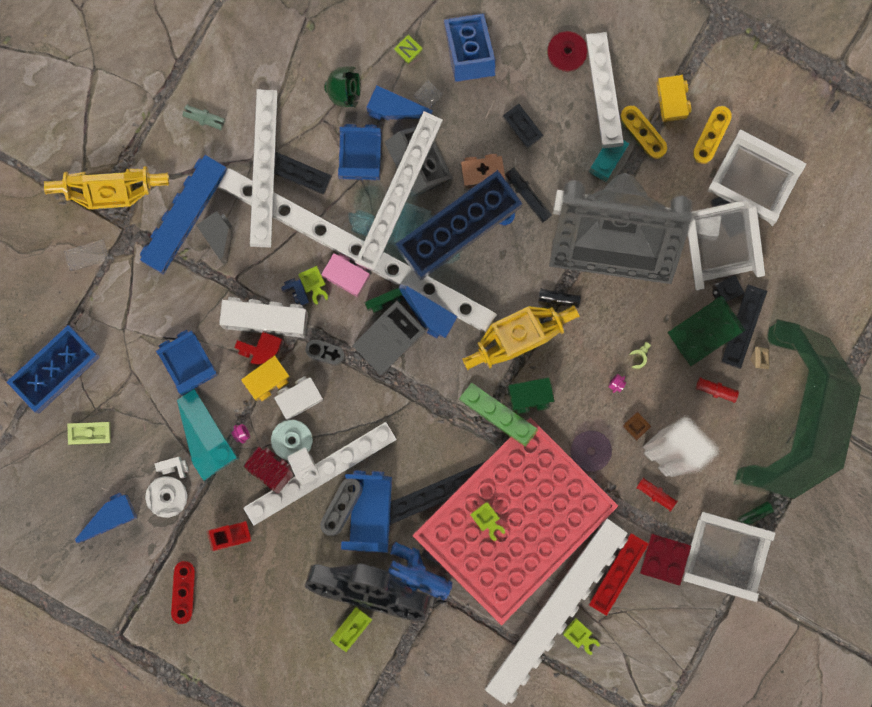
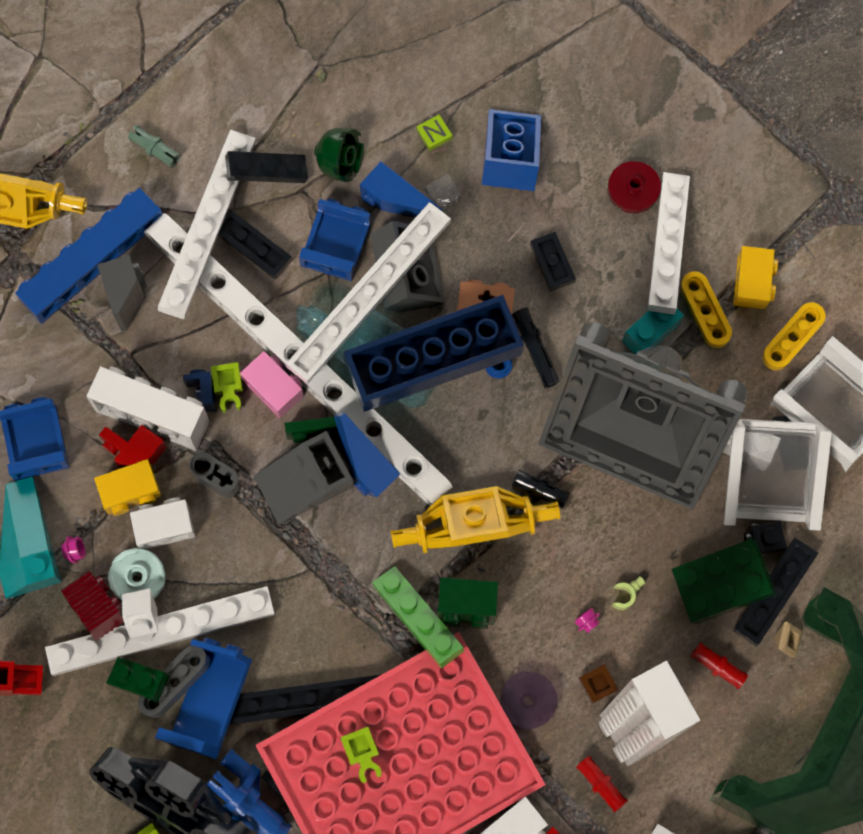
camera: 15 degrees right, 10 degrees down
none -> dark green plate [106,657,169,702]
none -> black plate [225,151,308,183]

